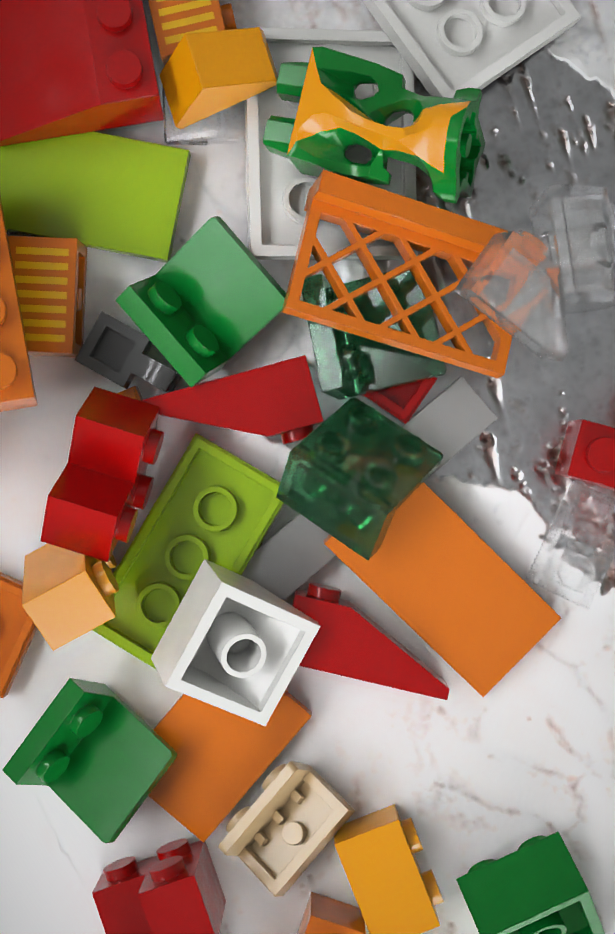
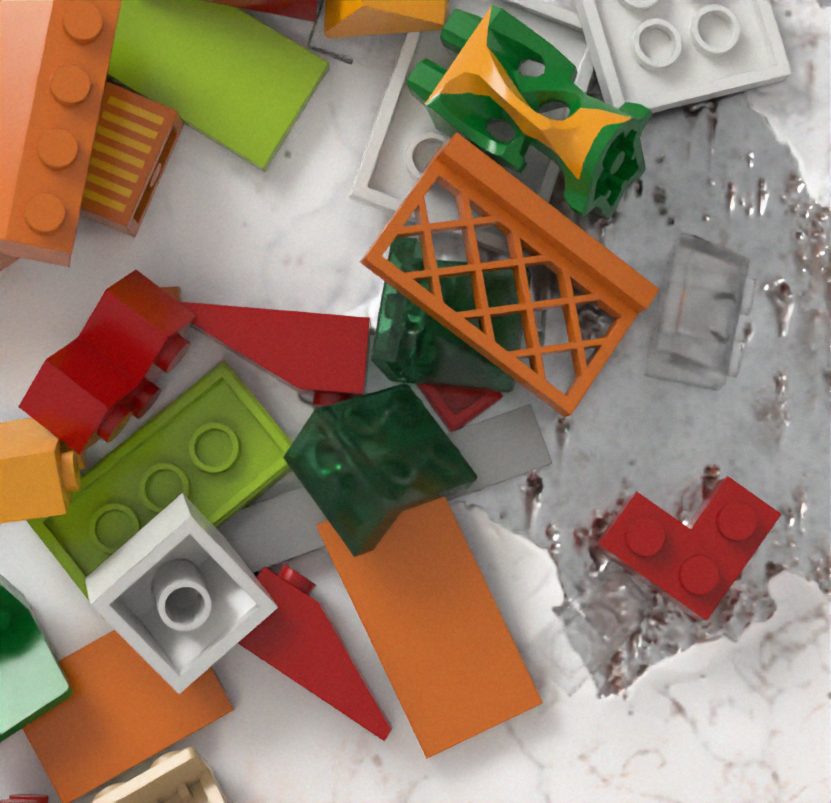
camera: 25 degrees right, 5 degrees down
dark grey plate [75,311,181,393] -> none
green bracket [115,216,286,388] -> none
clear slope [454,230,569,362] -> none

